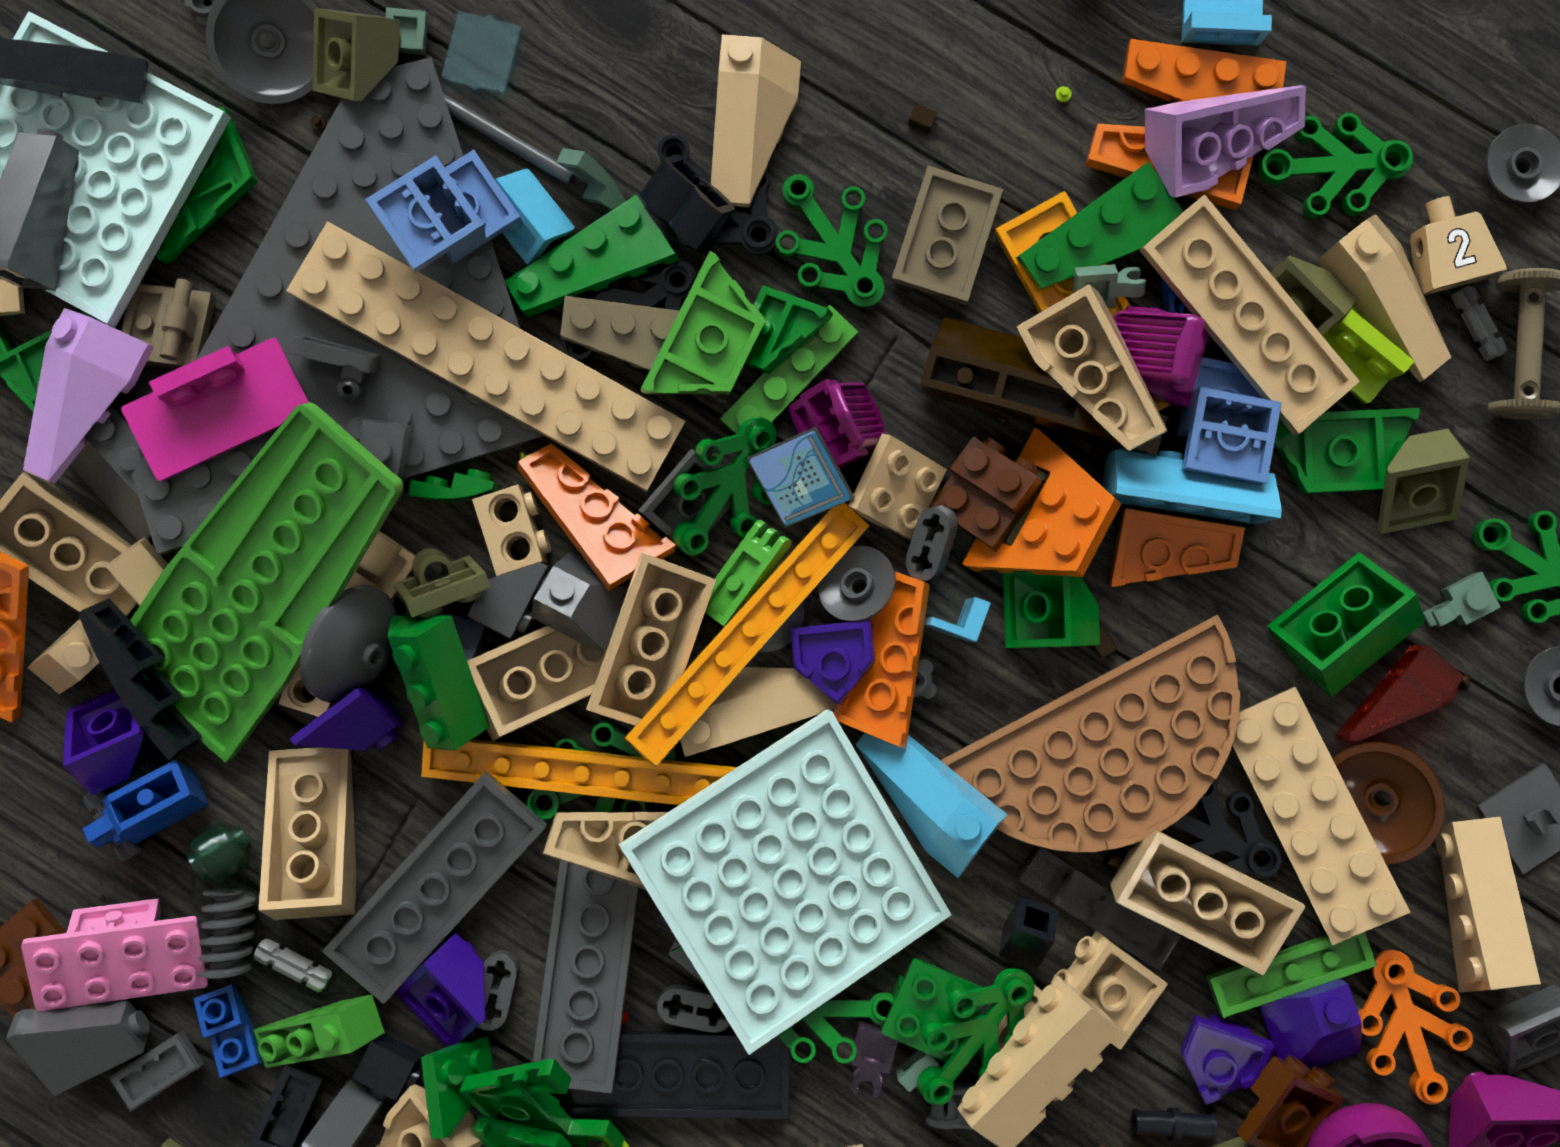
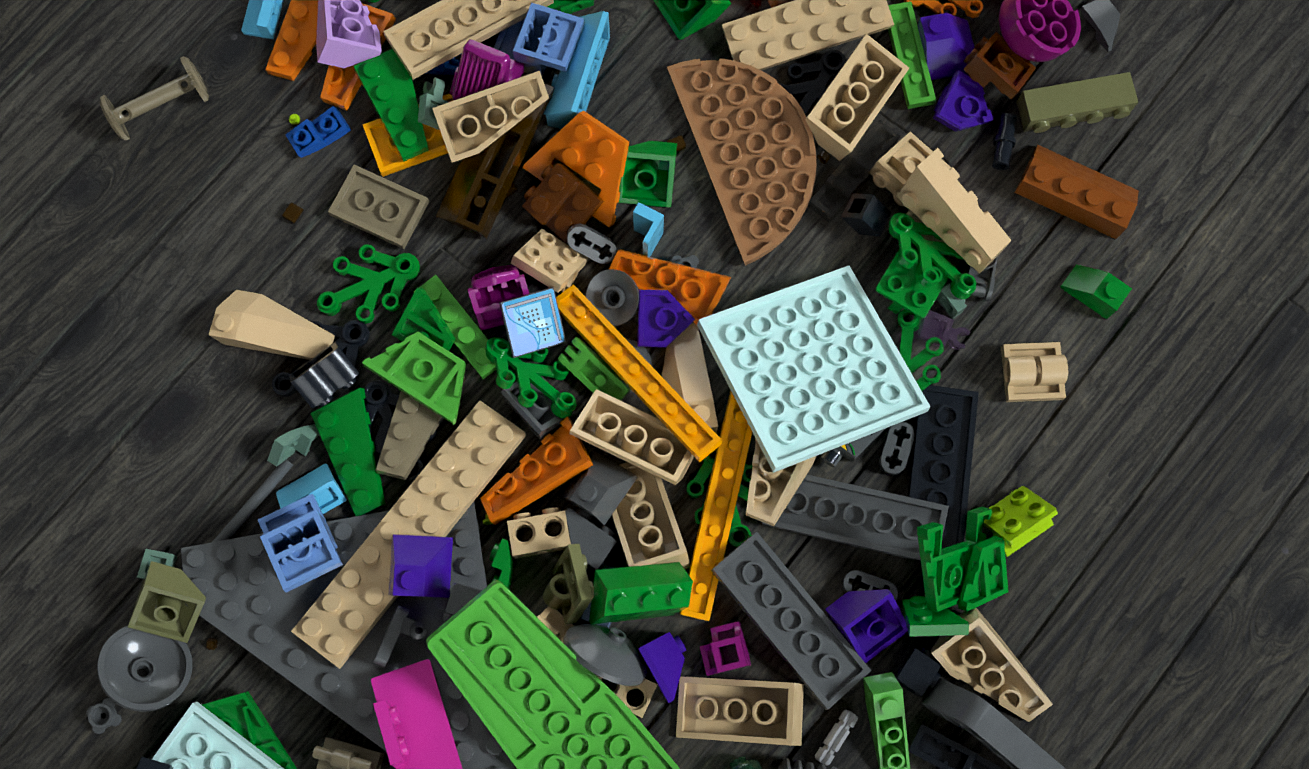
camera: 85 degrees left, 10 degrees down
clear light blue piece [442,11,522,94] -> none
medium azure wedge [856,733,1008,878] -> none
orange wing [1108,507,1245,587] -> none
none -> blue slope [286,106,351,158]
none -> dark purple slope [388,534,453,598]
none -> magenta brick [700,621,751,676]

